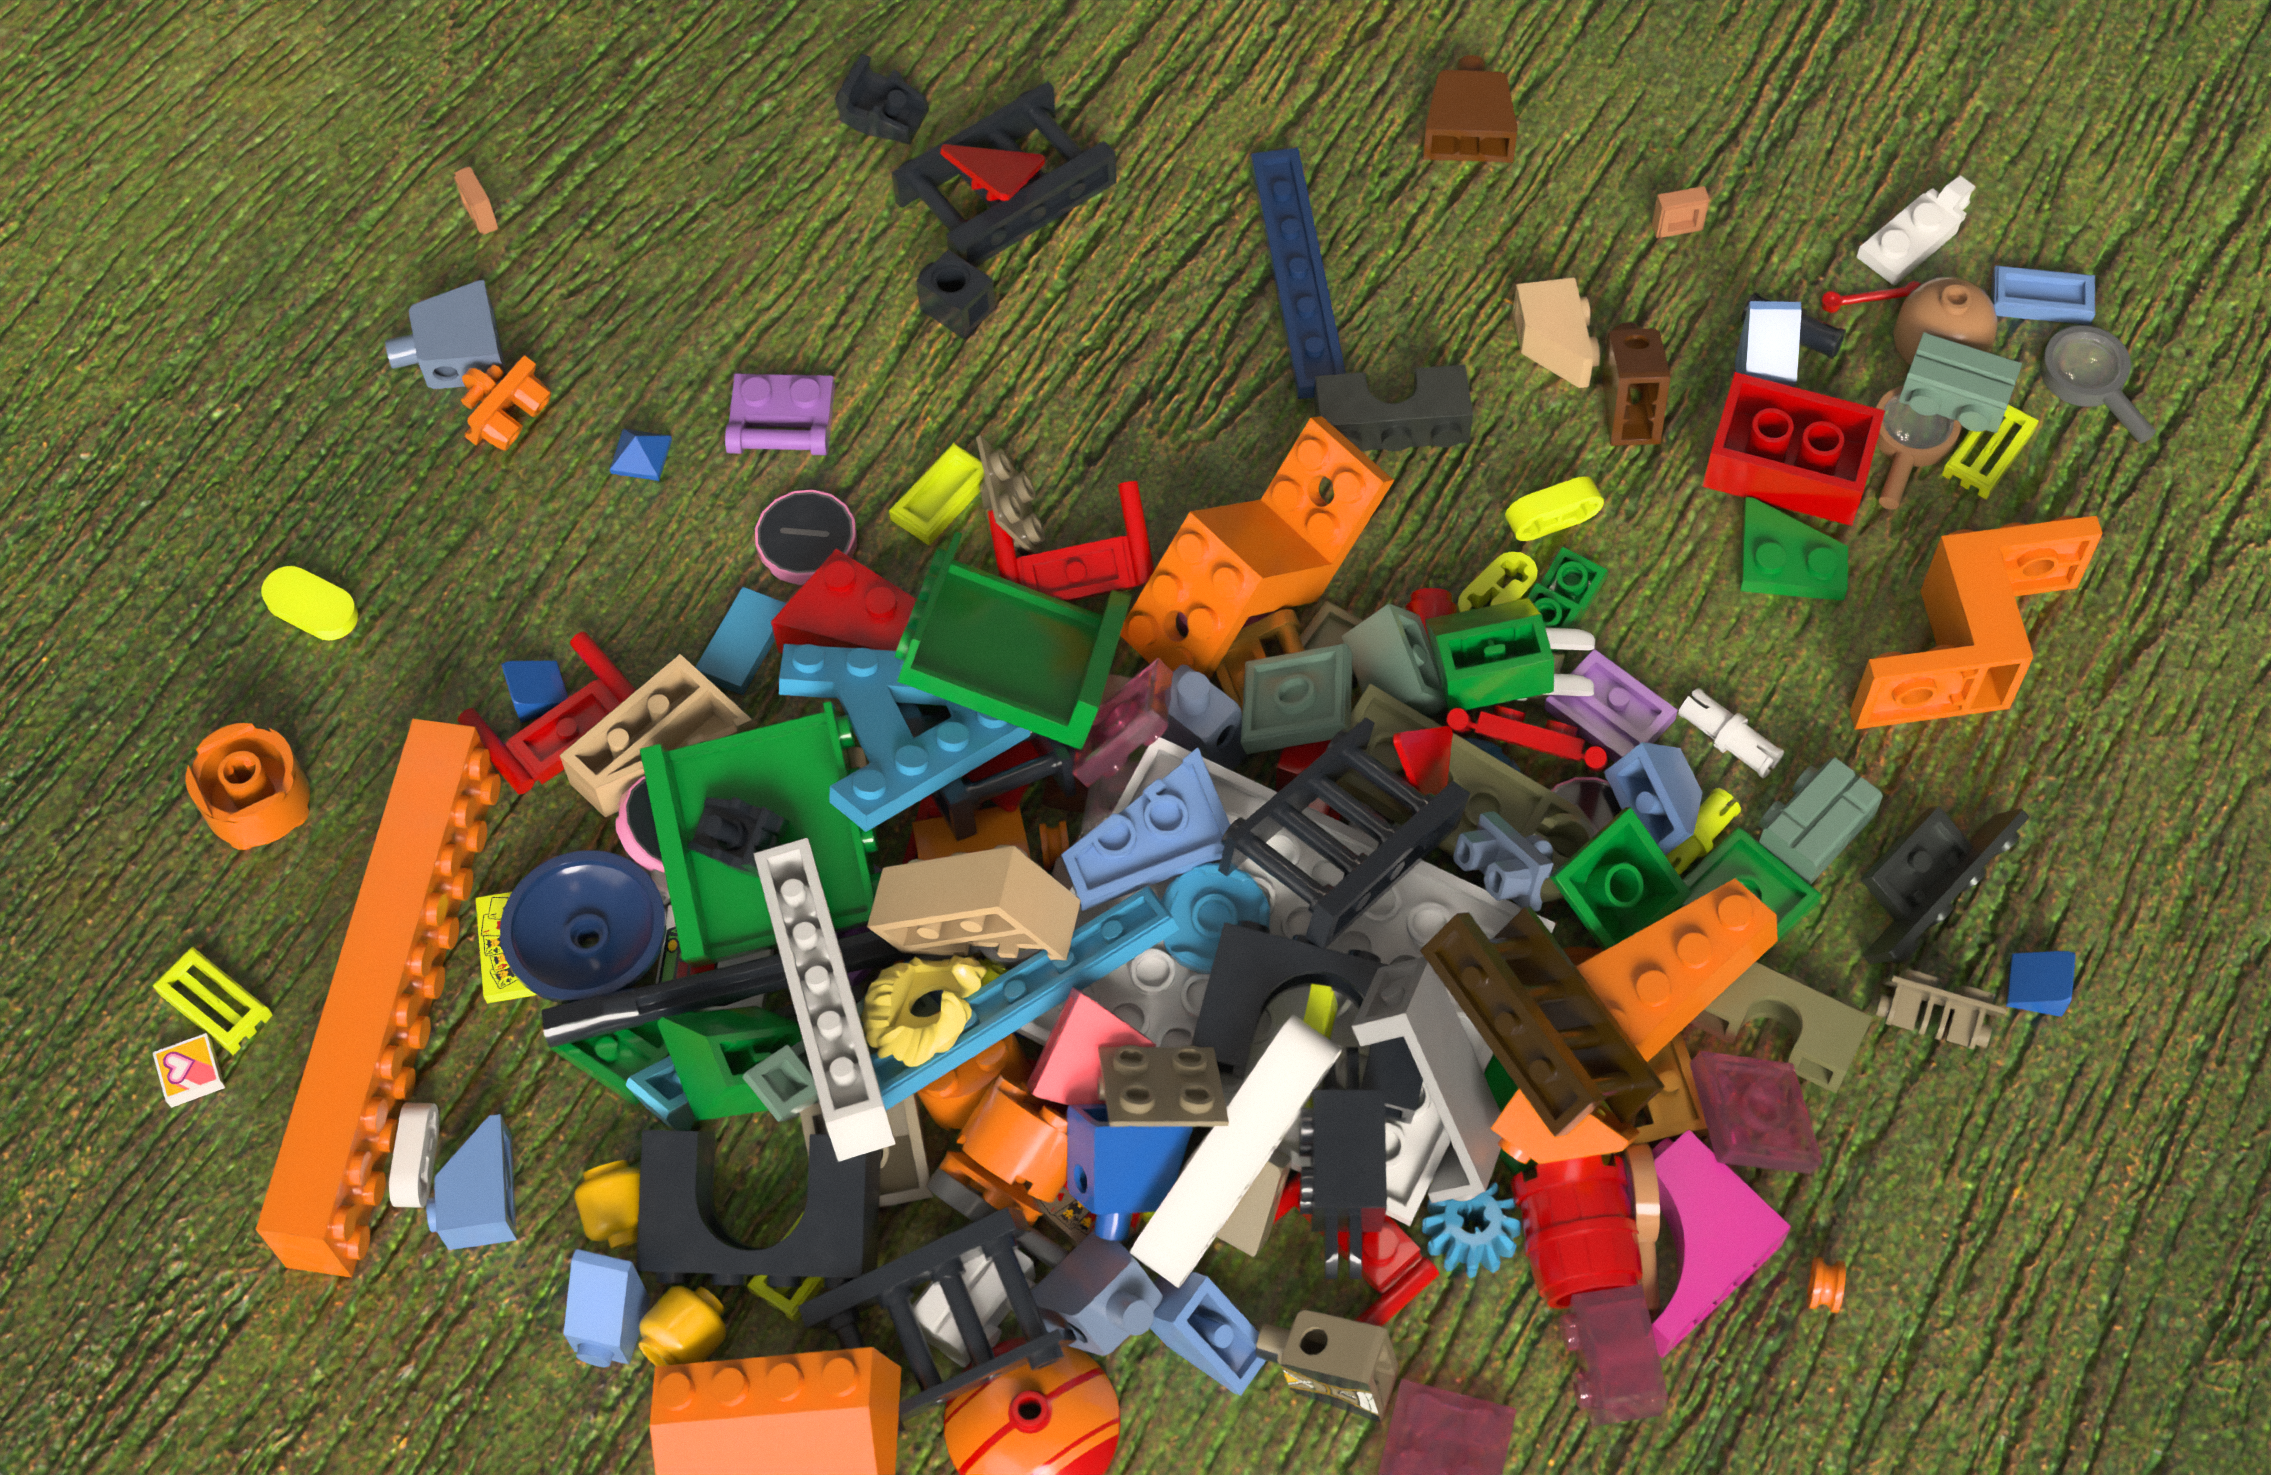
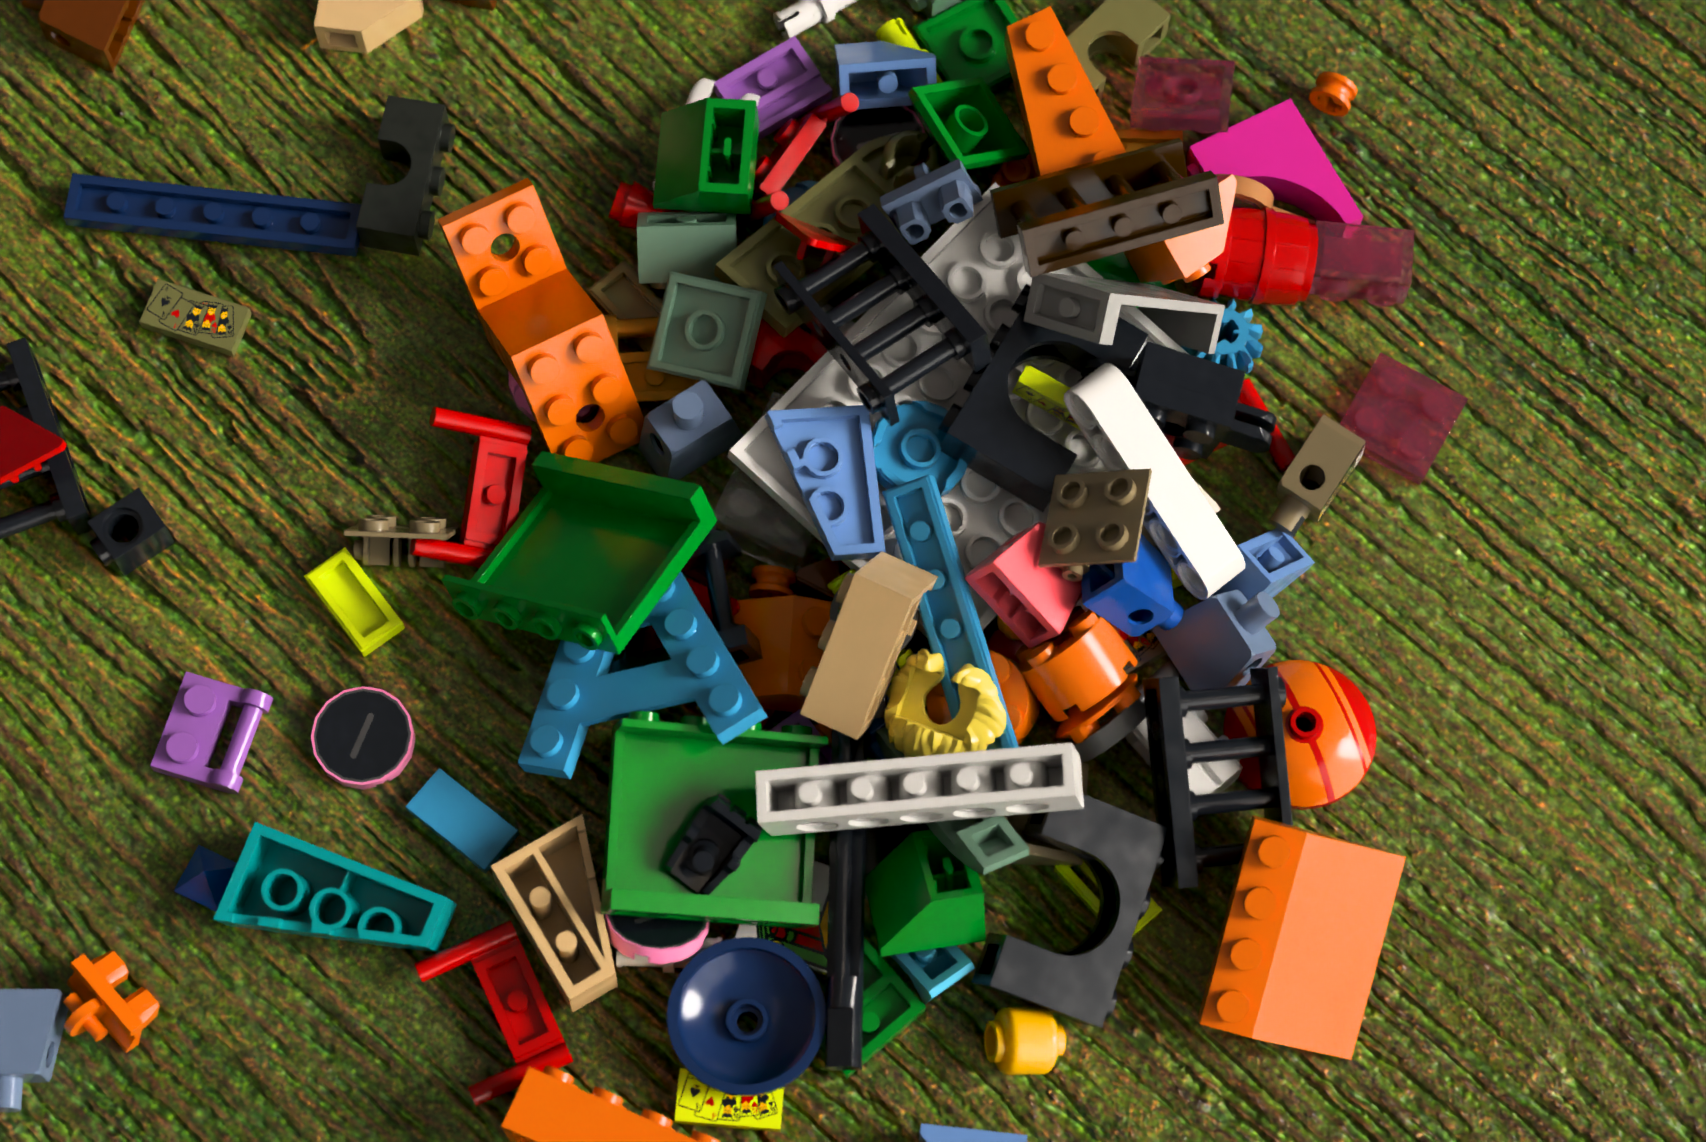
camera: 80 degrees left, 10 degrees up
blue slope [501,661,568,723] -> none
slope [564,1249,651,1367] -> none
yellow head [639,1286,726,1366] -> none
red wedge [771,549,917,654] -> none
clear pink plate [1072,658,1173,788] -> none
neon yellow beam [1457,551,1538,613] -> none
neon yellow beam [1505,476,1604,541] -> none
green slope [1527,546,1608,653] -> none
none -> olive tile [139,279,252,357]
none -> teal wedge [213,822,458,953]

